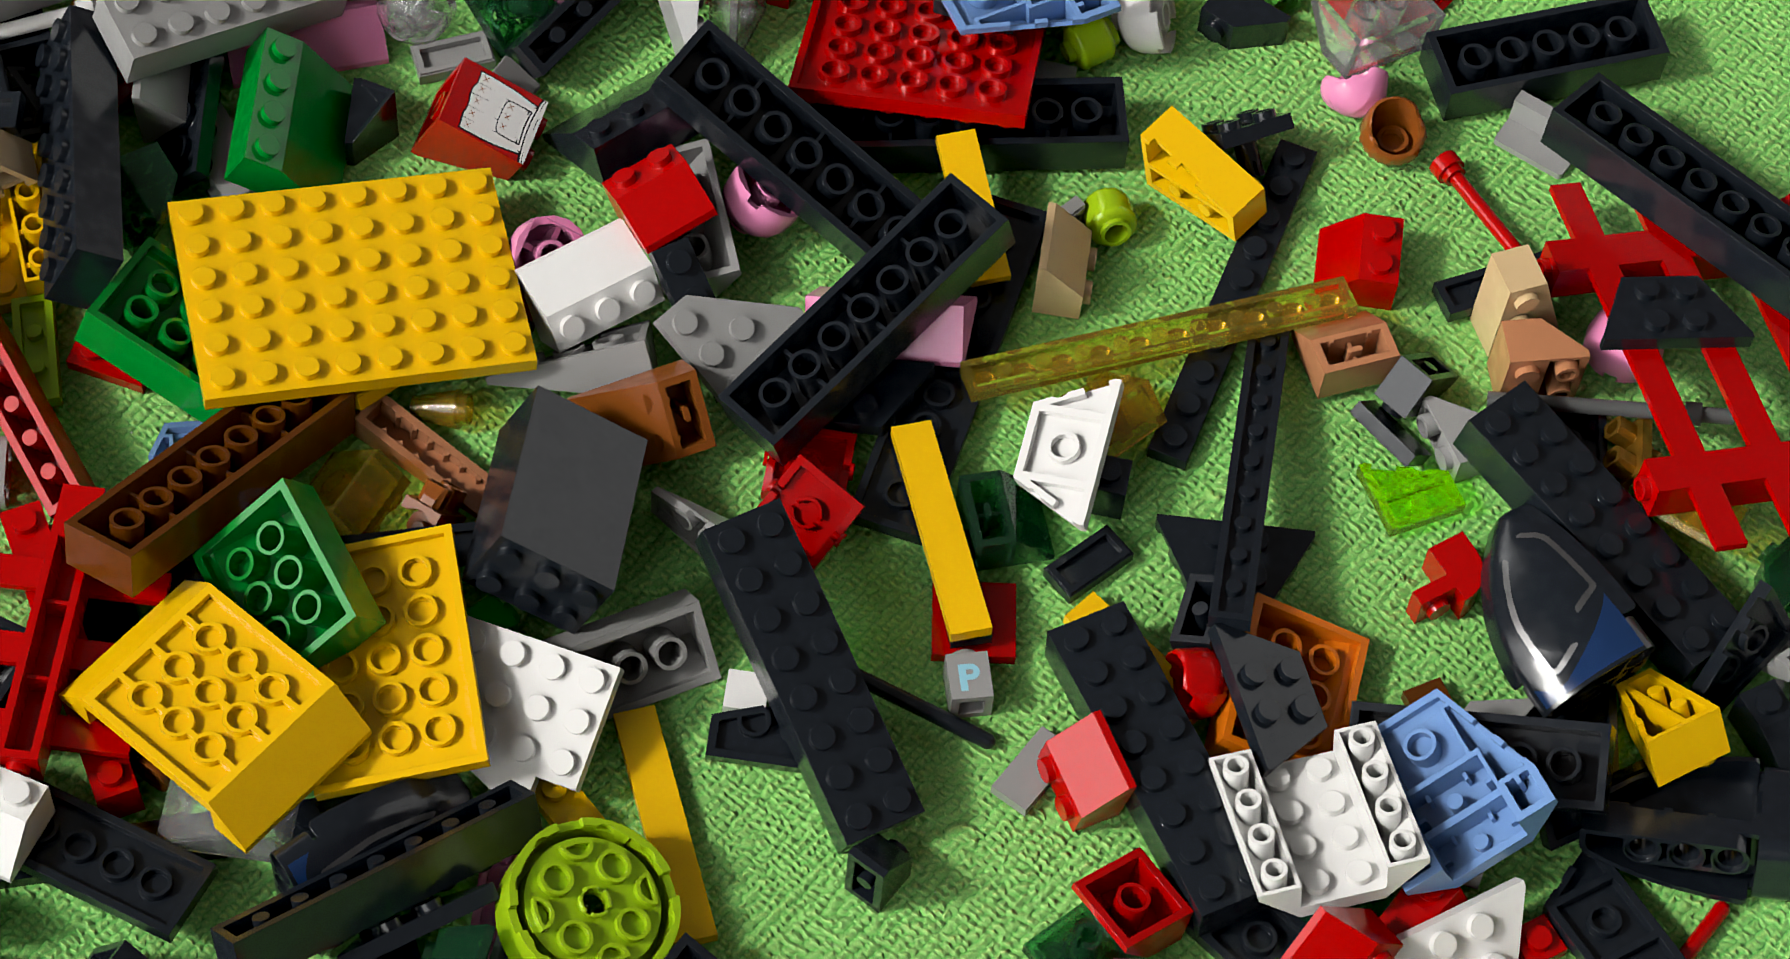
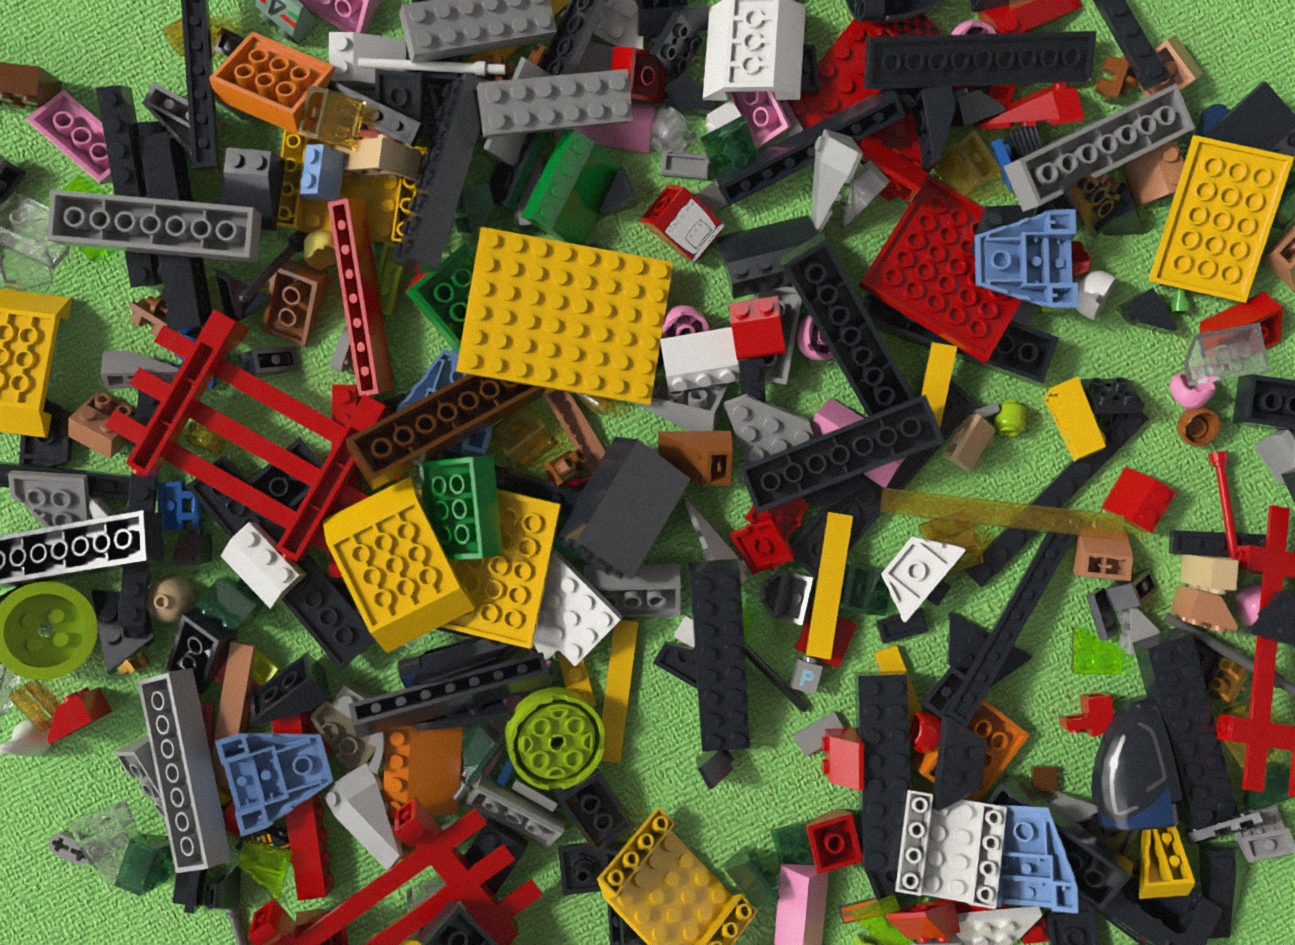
camera: 30 degrees right, 30 degrees up
none -> dark grey slope [760,572,816,625]

